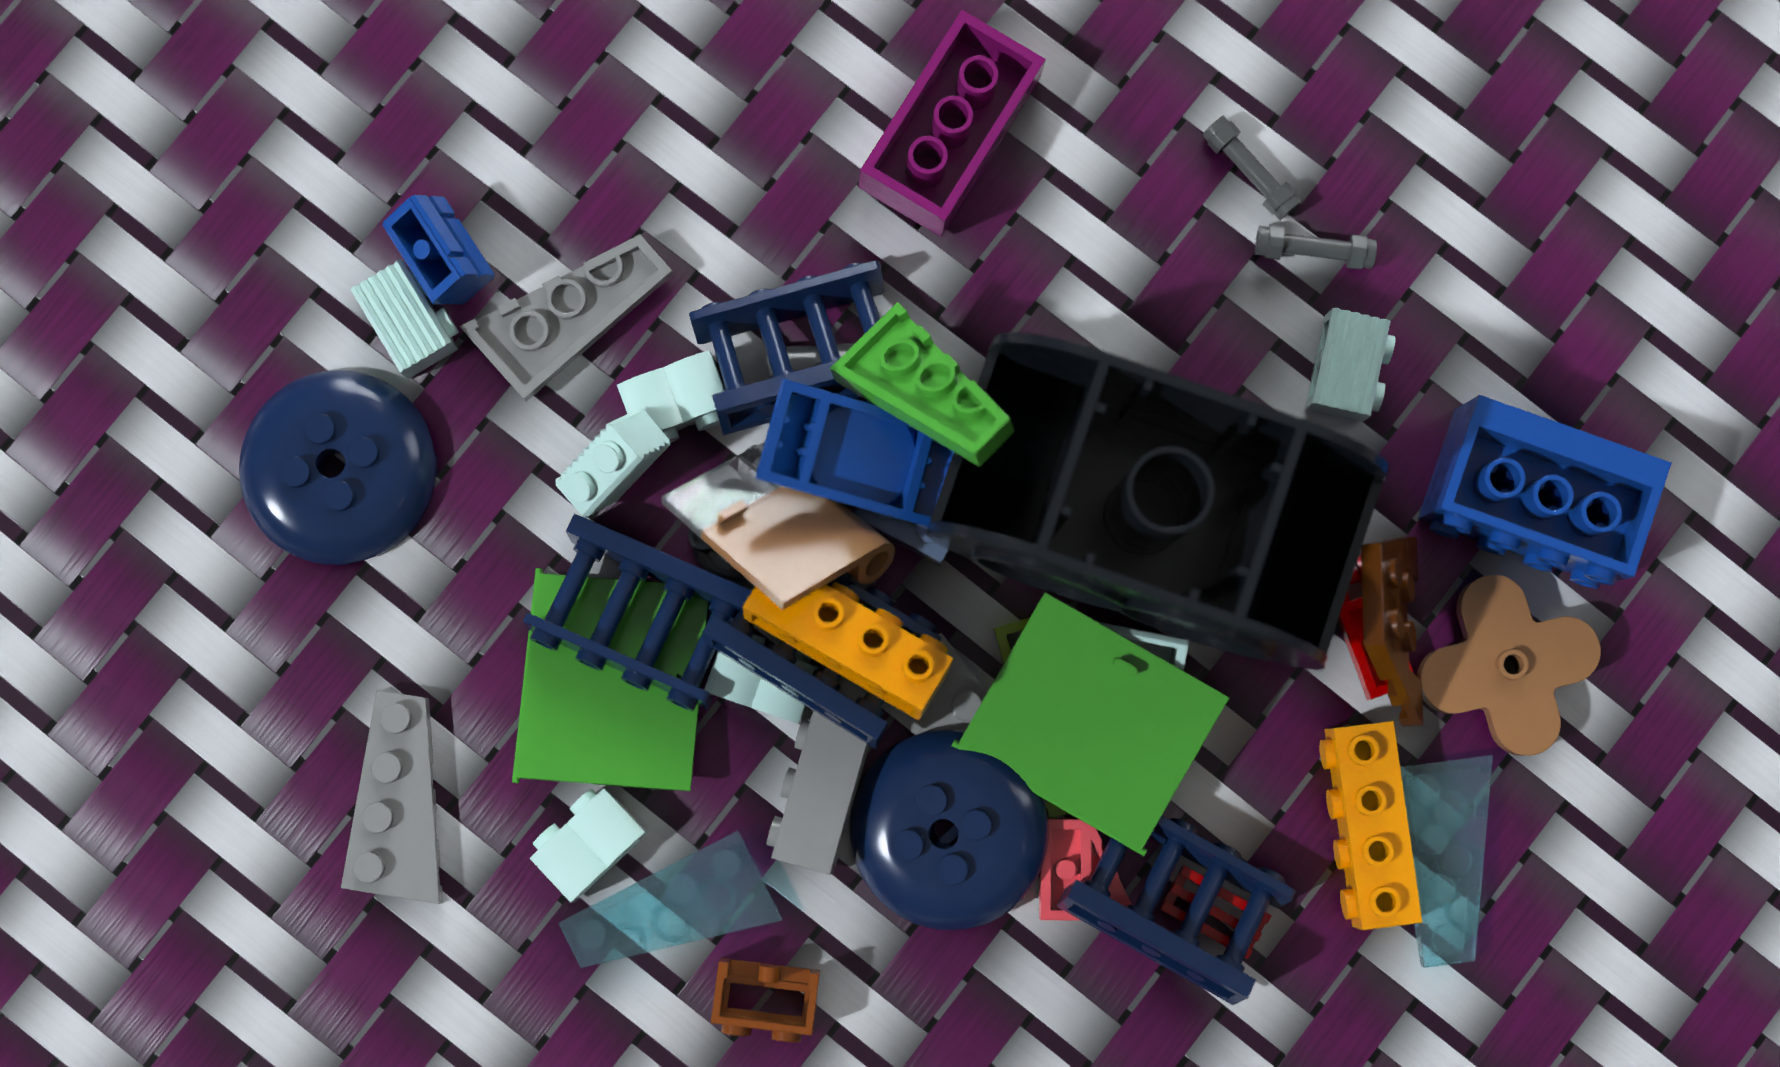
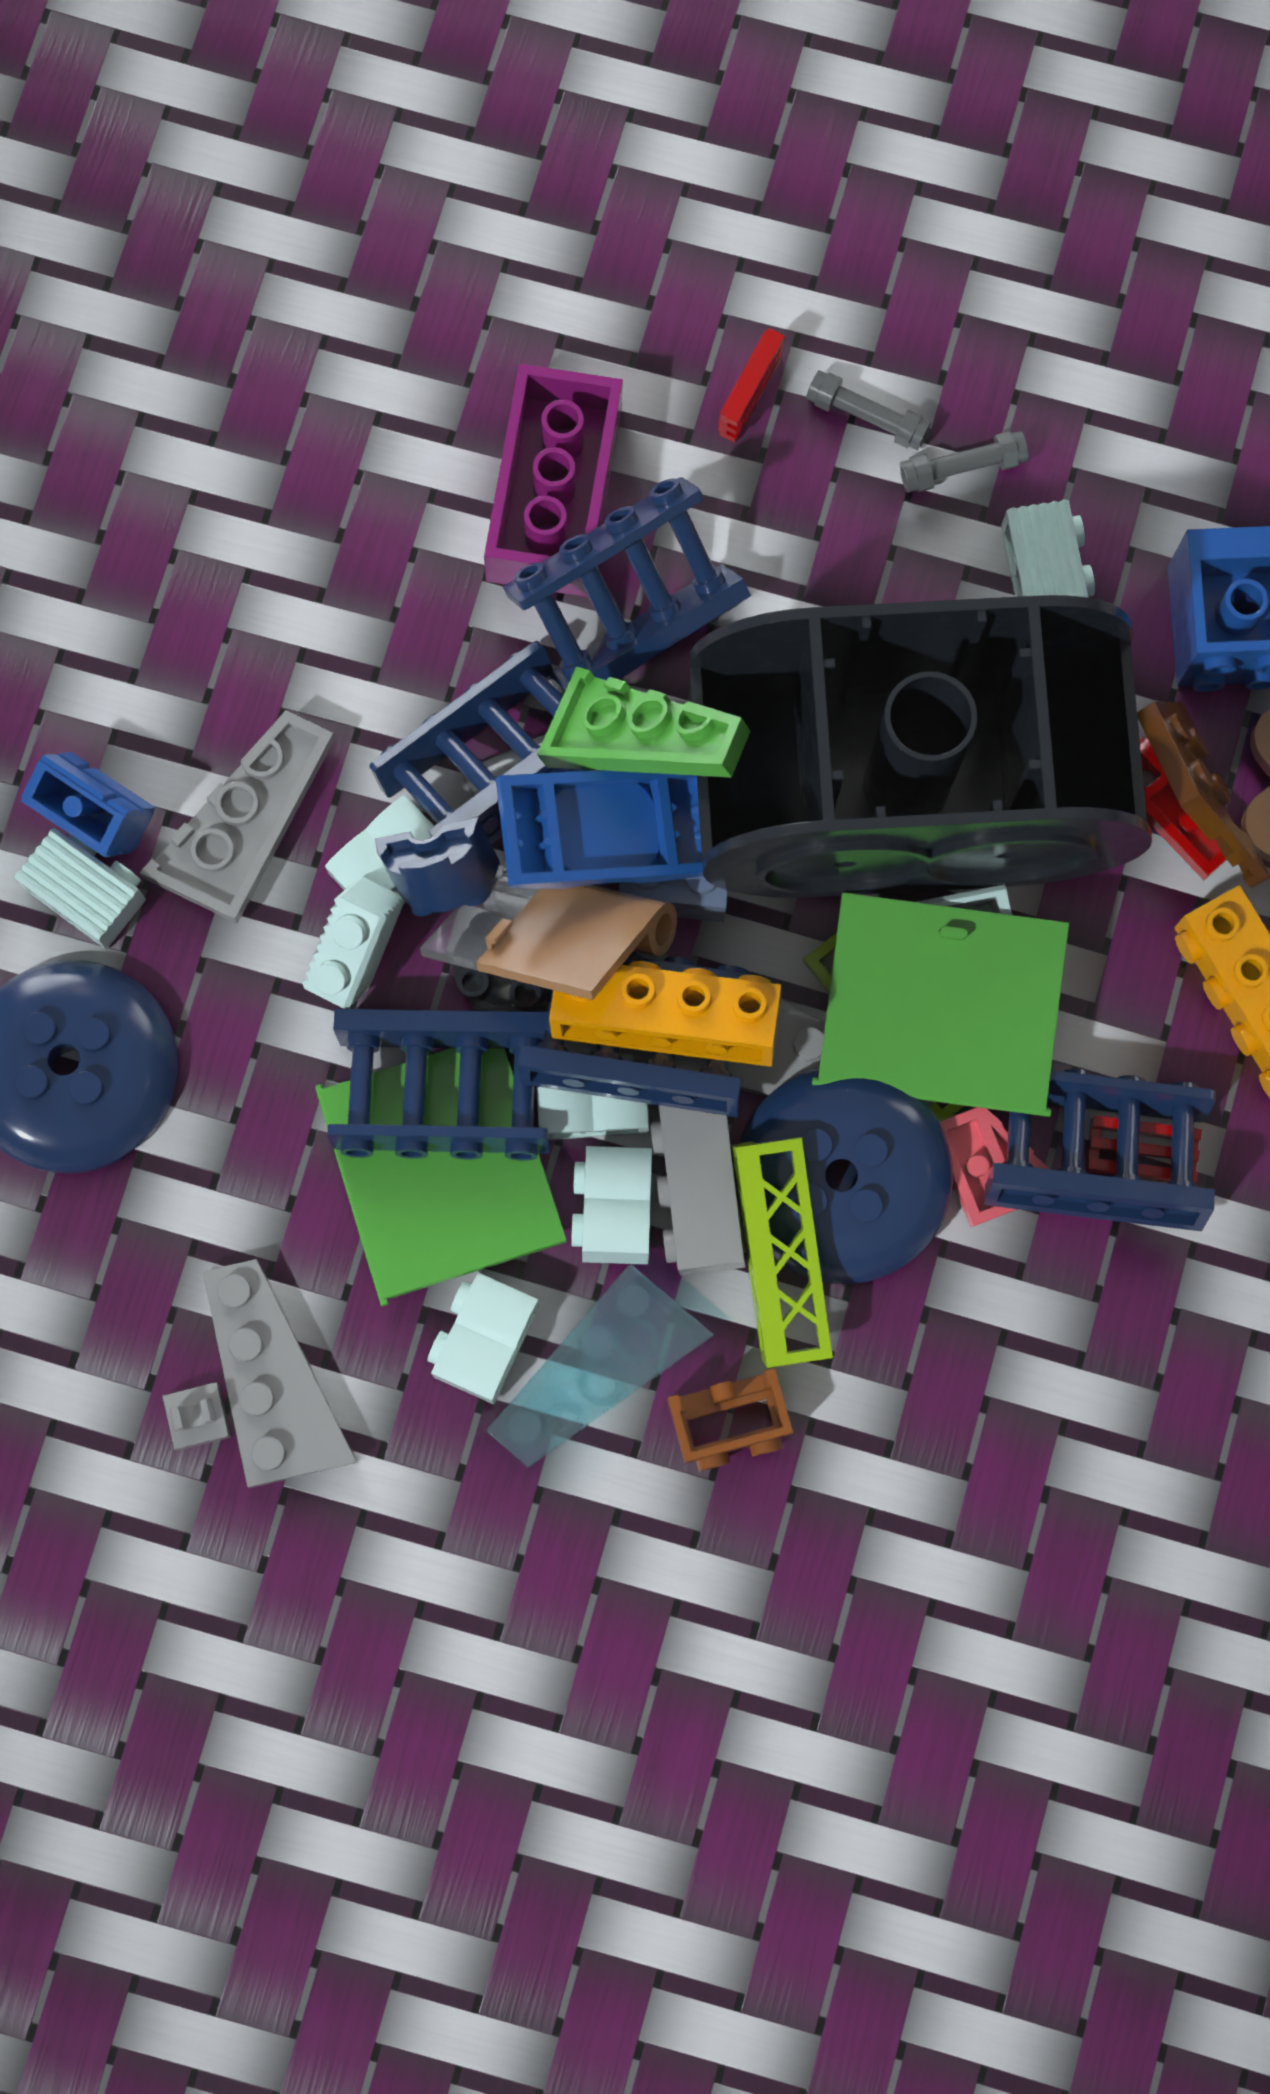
camera: 20 degrees left, 5 degrees down
none -> light grey tile [162,1382,231,1451]
none -> dark blue cylinder [375,817,500,916]
none -> dark blue fence [503,477,751,695]
none -> light aqua brick [572,1146,652,1264]
none -> red tile [718,328,785,443]
none -> lime fence [731,1137,833,1368]

